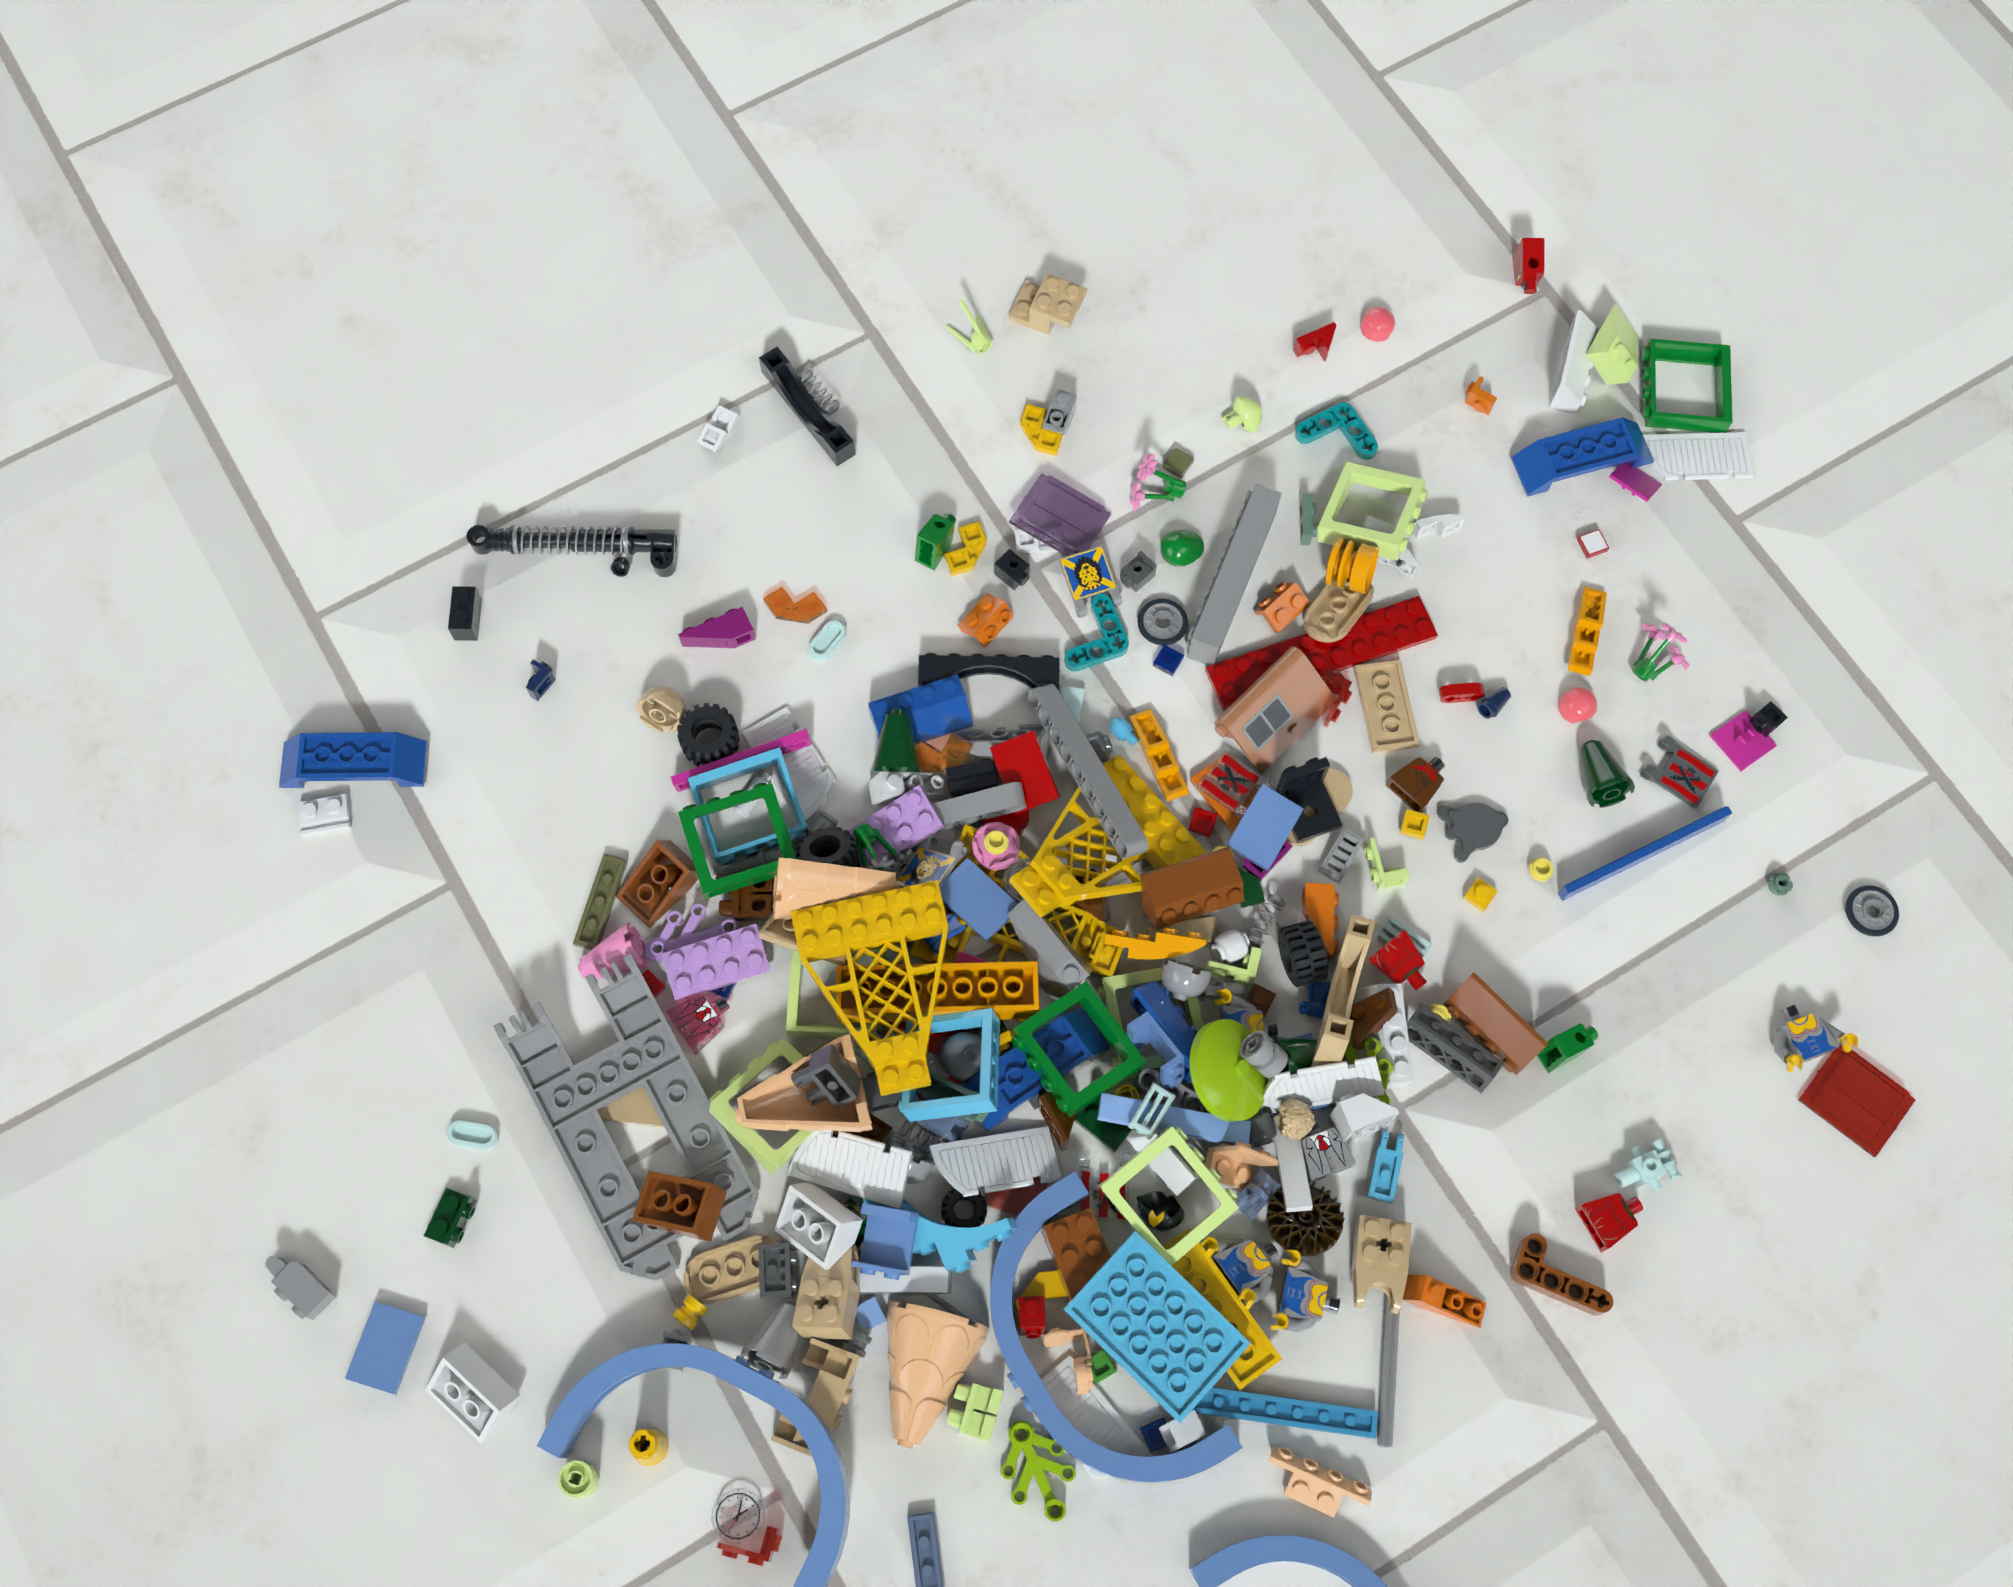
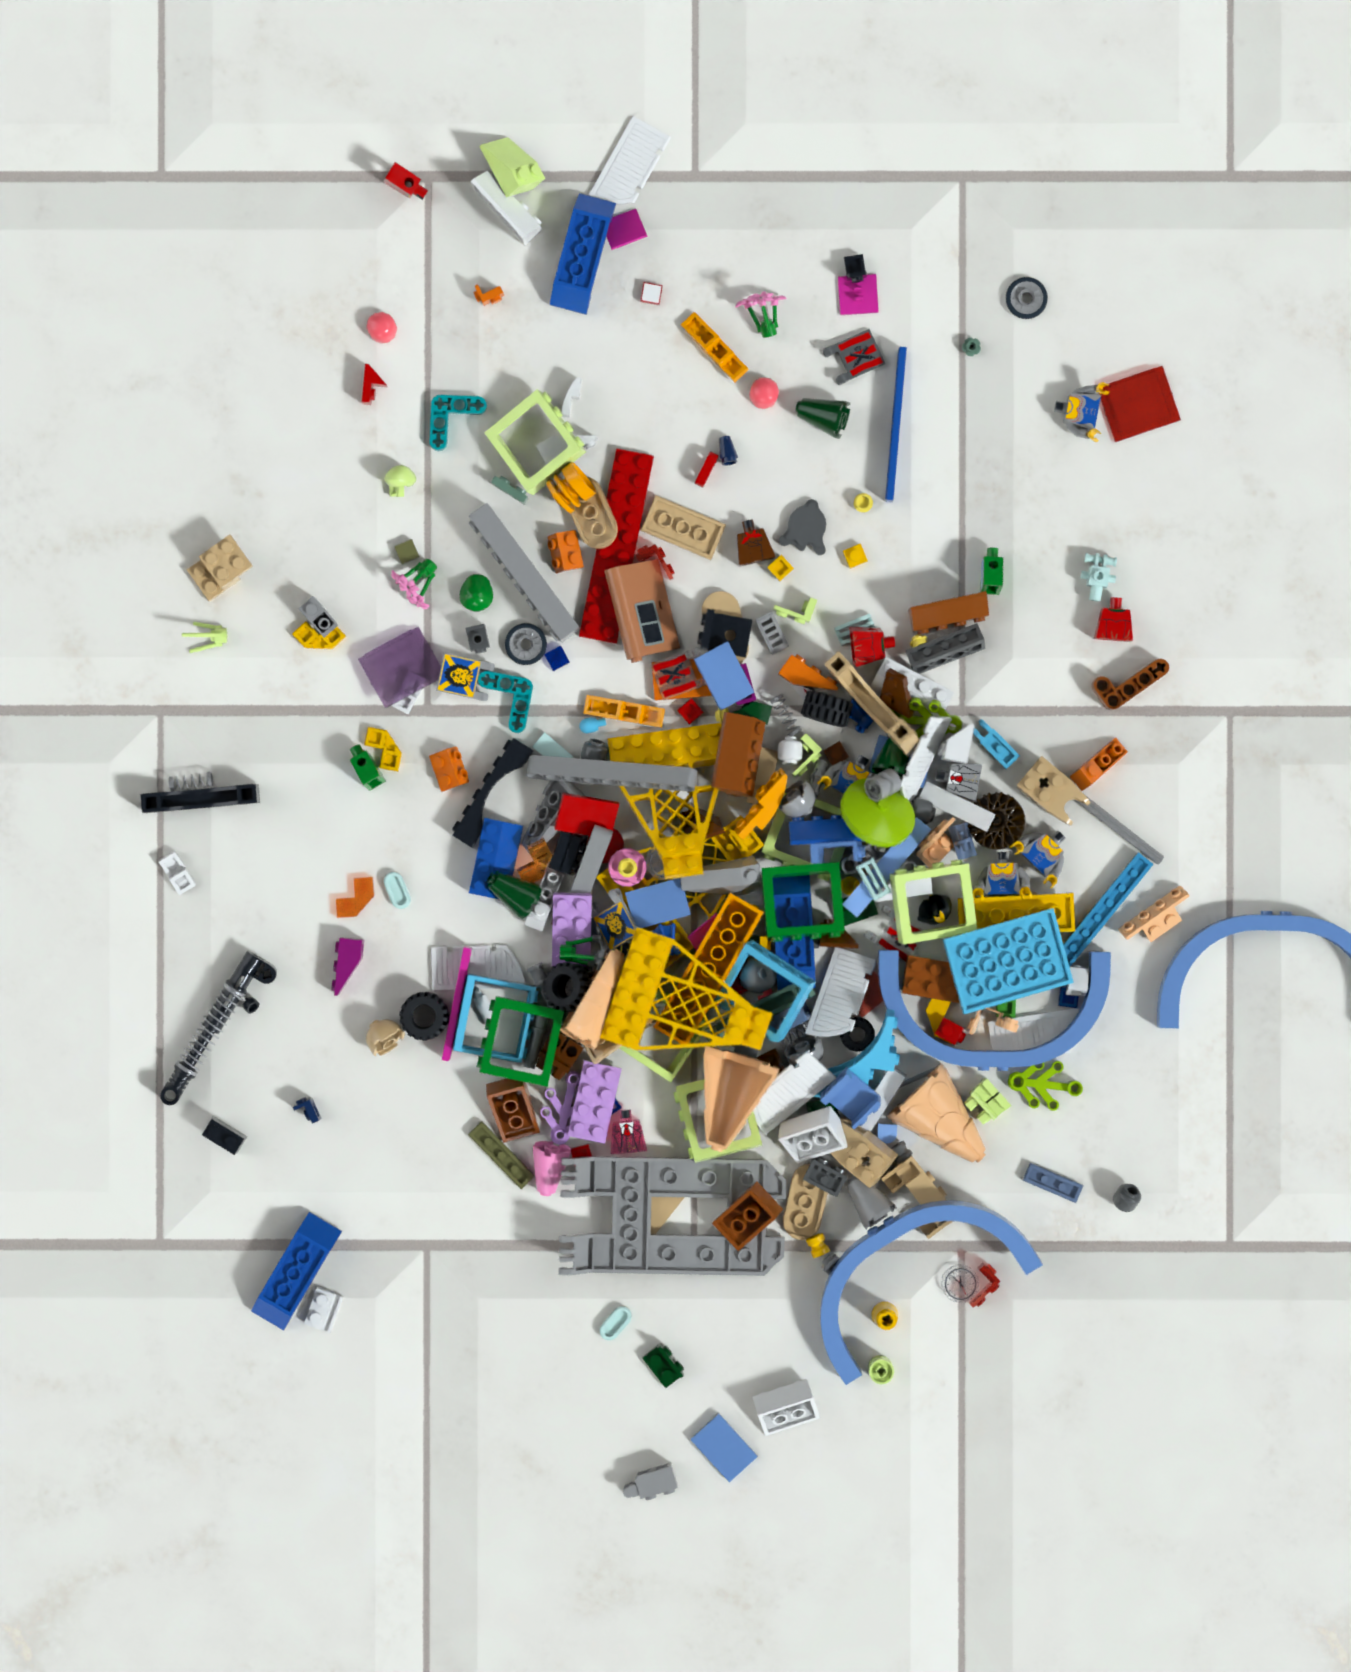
camera: 60 degrees left, 20 degrees up
dark grey brick [791,1044,861,1108] -> none
black brick [994,548,1030,590] -> none
tan piece [1275,1098,1315,1140] -> none
green piece [1641,339,1733,433] -> none

